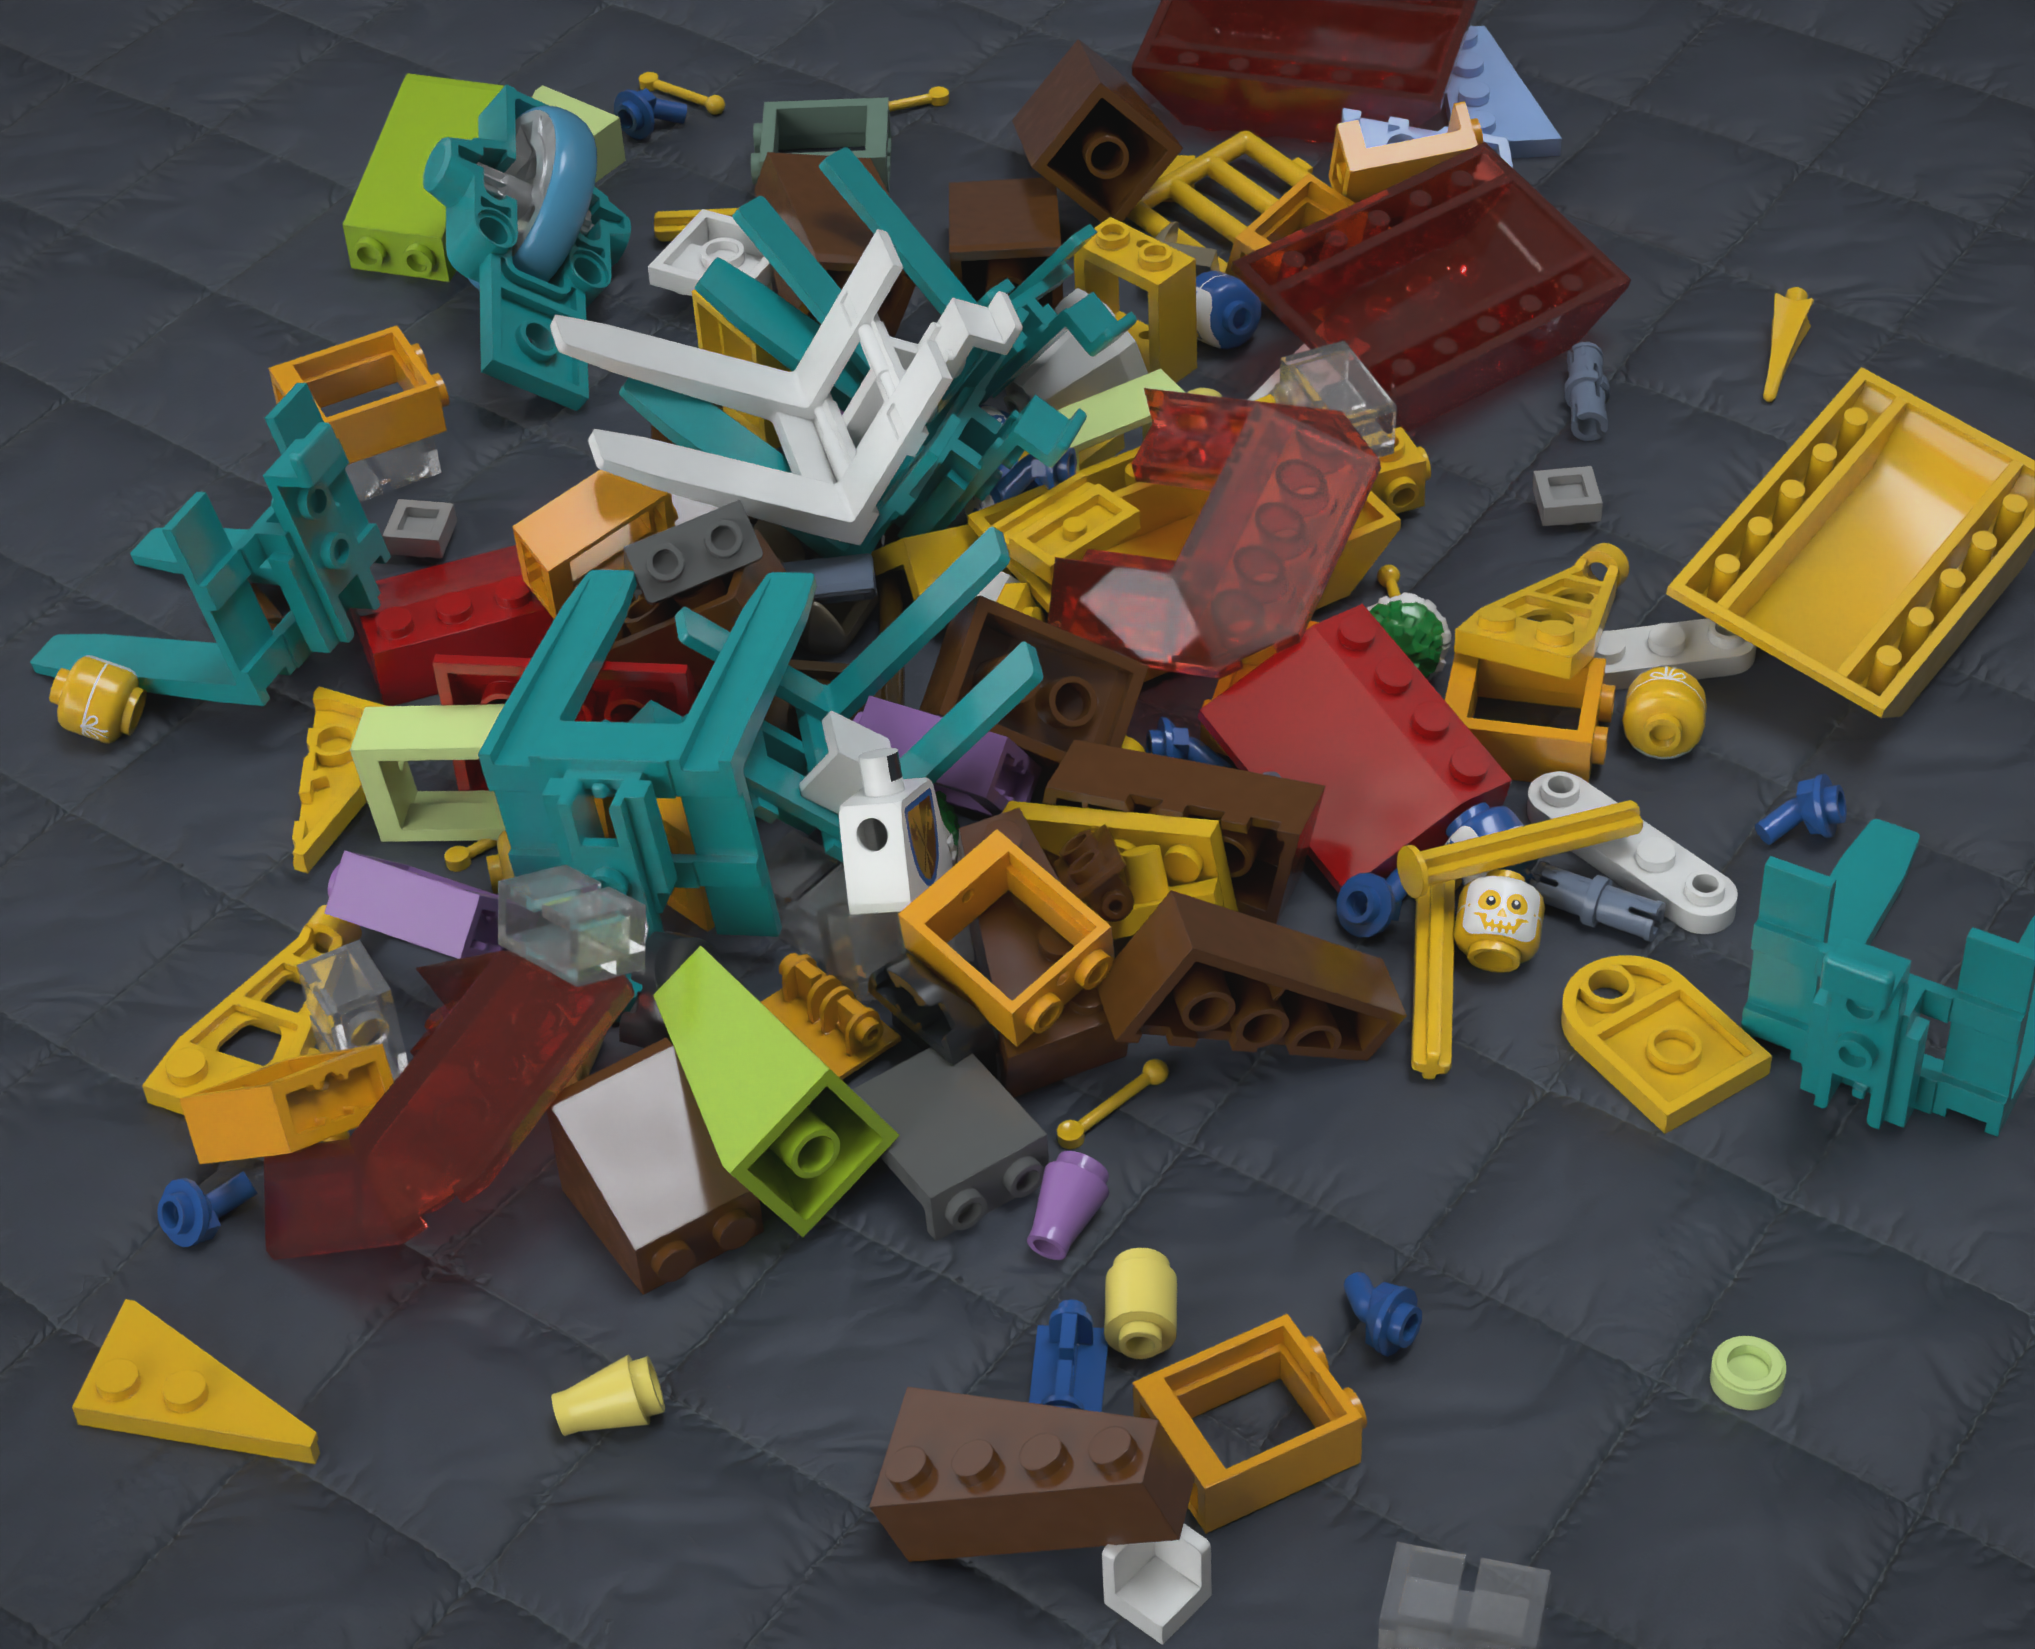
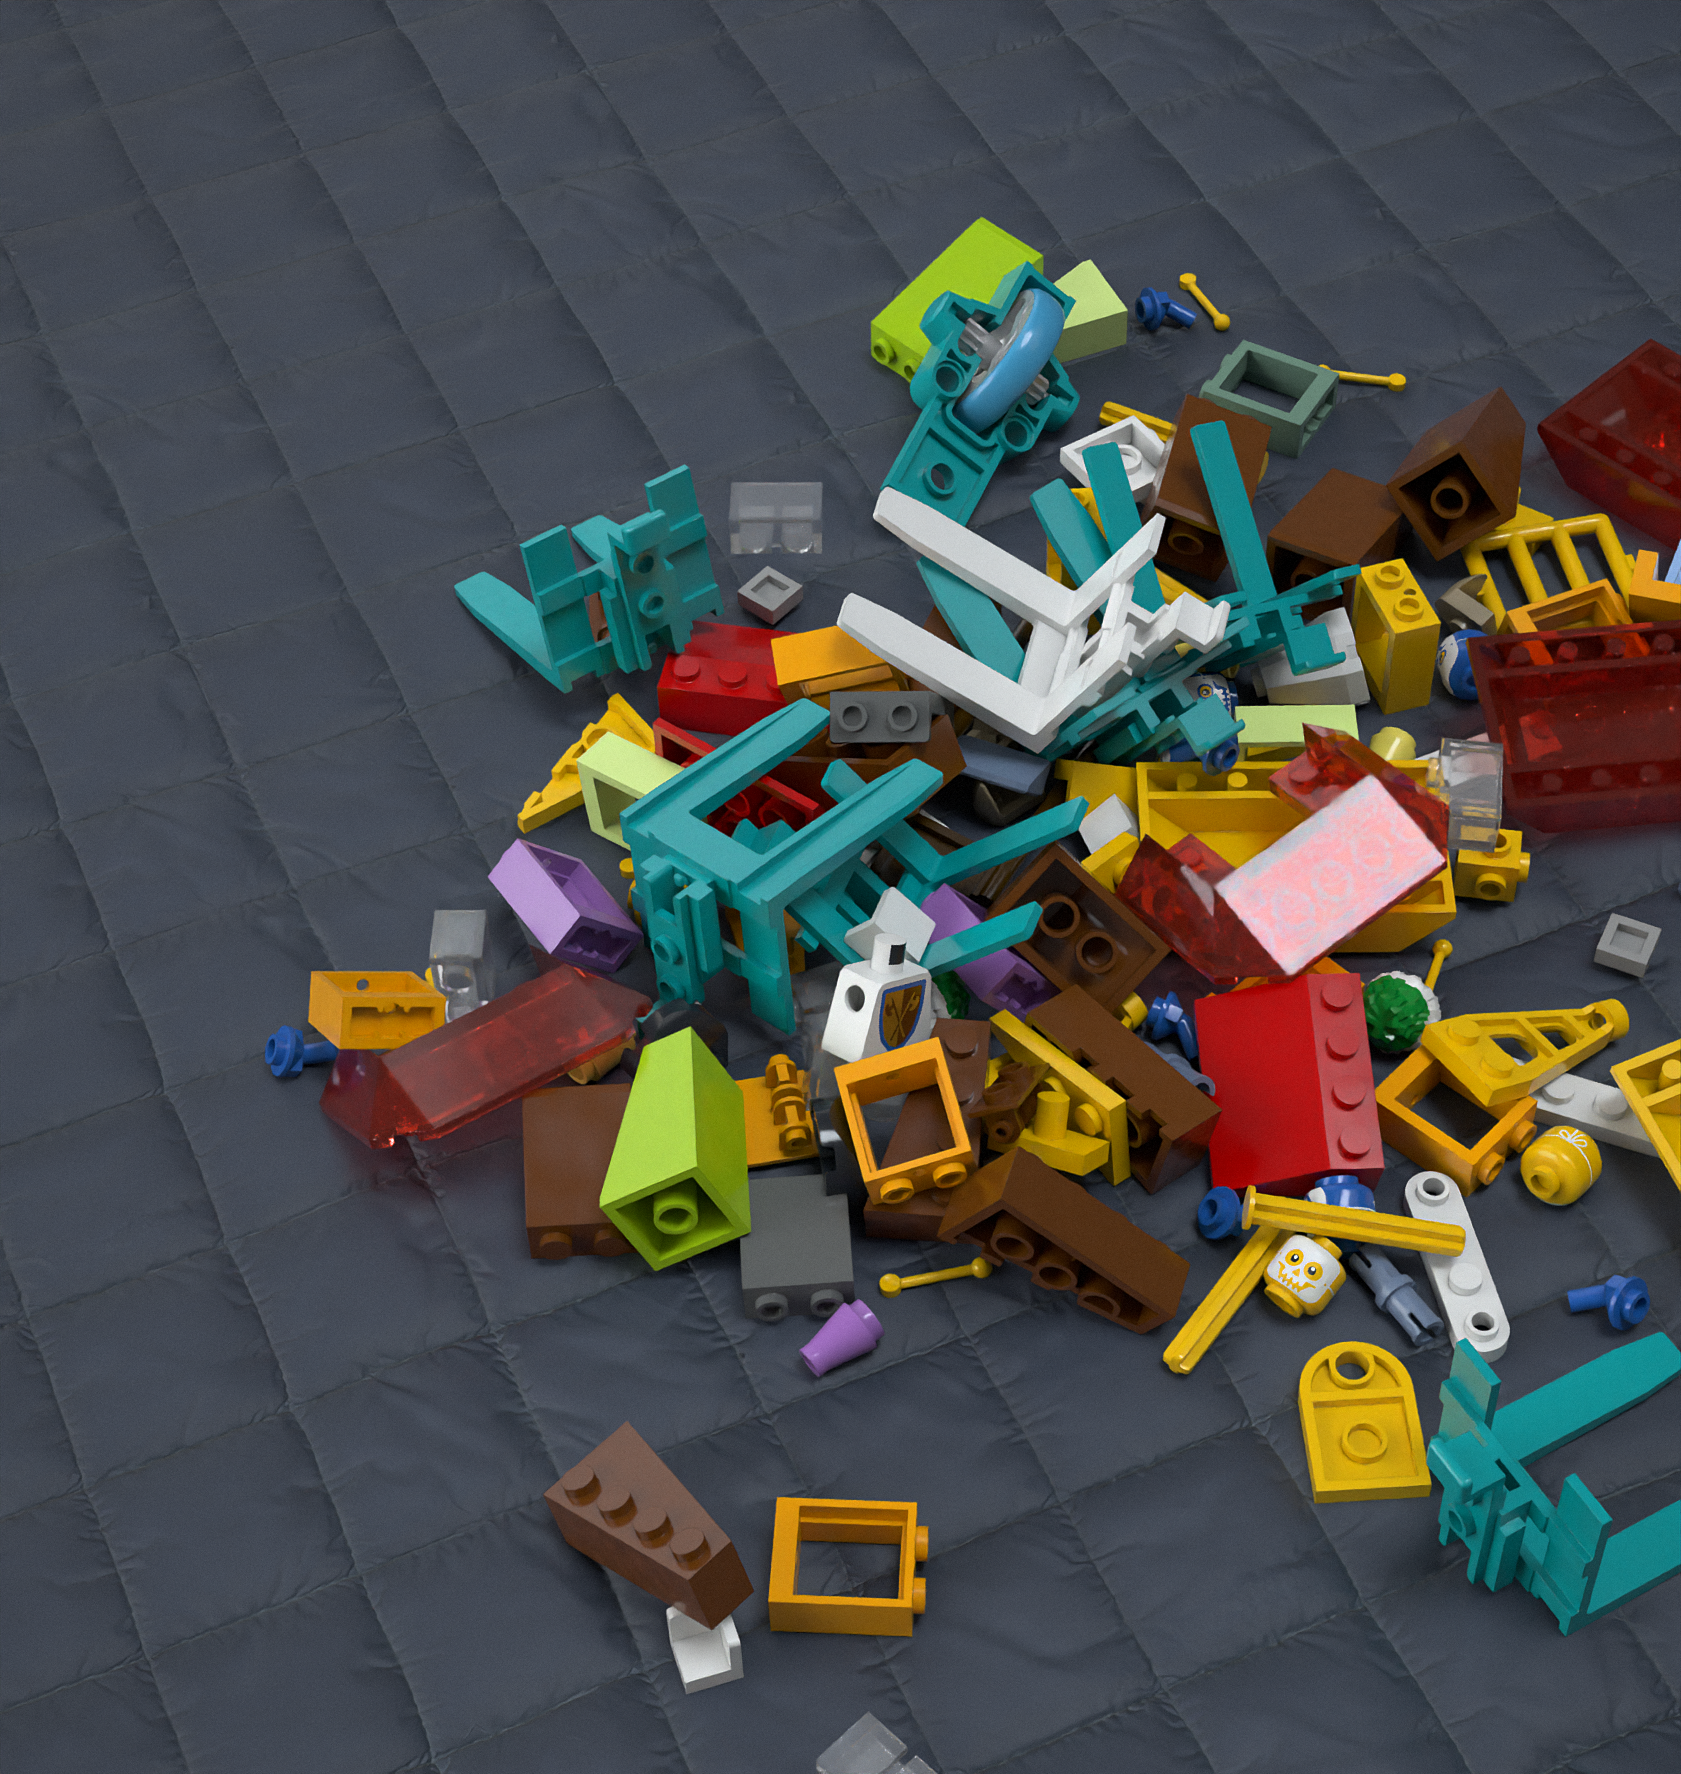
camera: 30 degrees right, 5 degrees up
yellow head [49,655,147,744] -> none
yellow wing [72,1299,320,1464] -> none
yellow plate [142,905,362,1115] -> none
light orange window [268,325,450,465] -> none
clear piece [498,865,648,987] -> none
light yellow cone [551,1355,665,1436] -> none
yellow plate [991,471,1141,585] -> none
blue hinge [1029,1299,1108,1412] -> none
light yellow brick [1104,1248,1177,1359] -> none
blue plate [1343,1272,1422,1357] -> none
yellowish green tile [1710,1336,1786,1410] -> none

